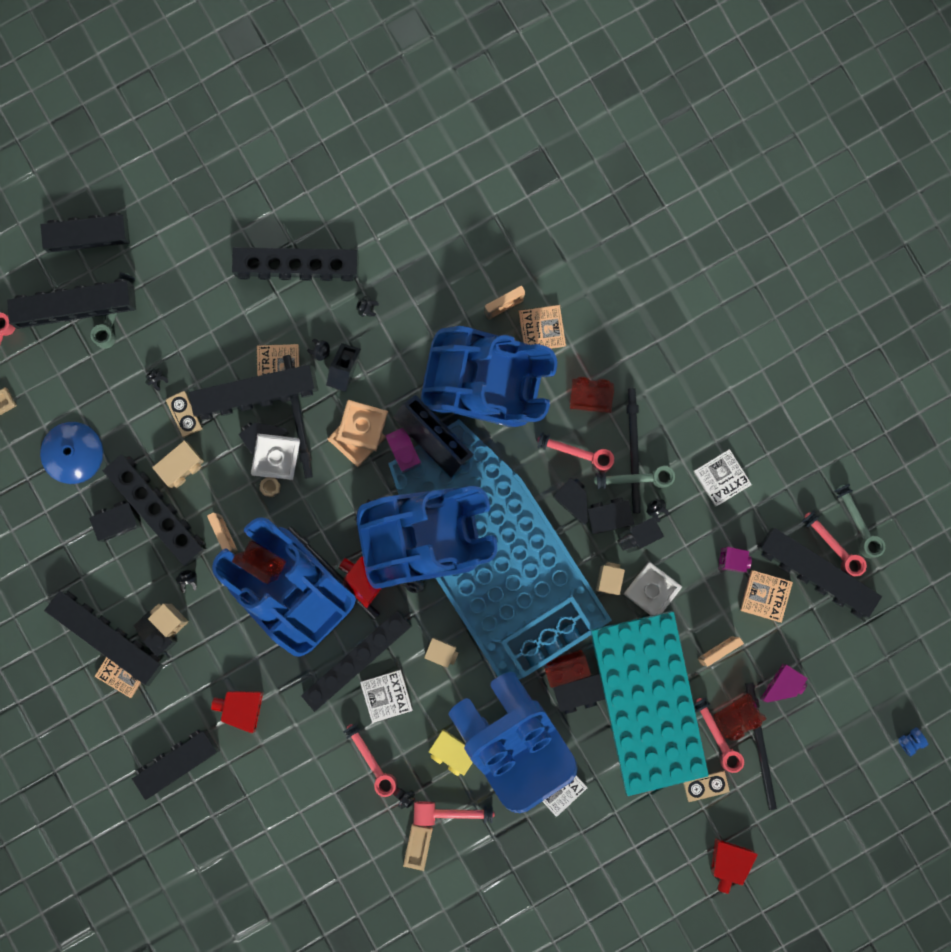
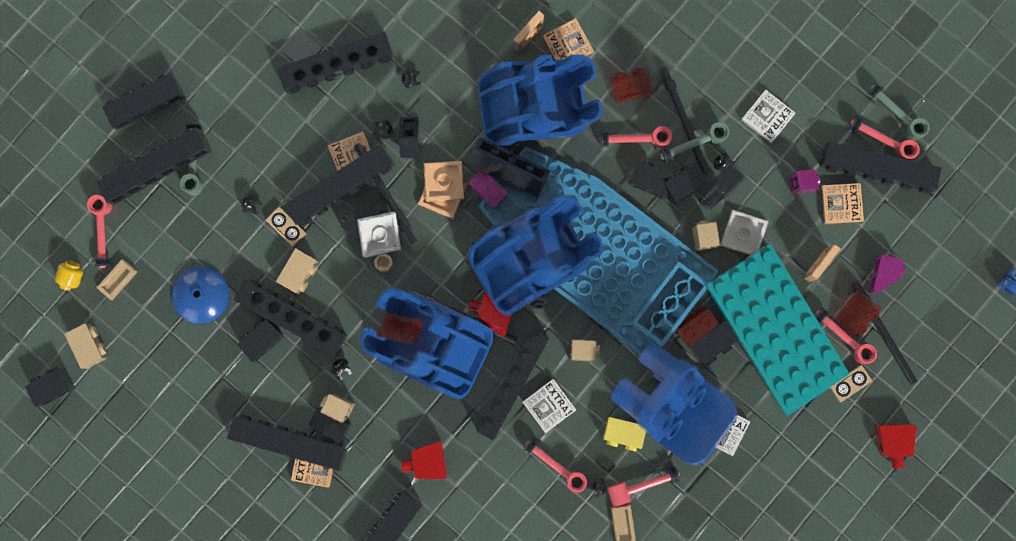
camera: 20 degrees left, 0 degrees up
light nougat tile [207,513,238,554] -> none

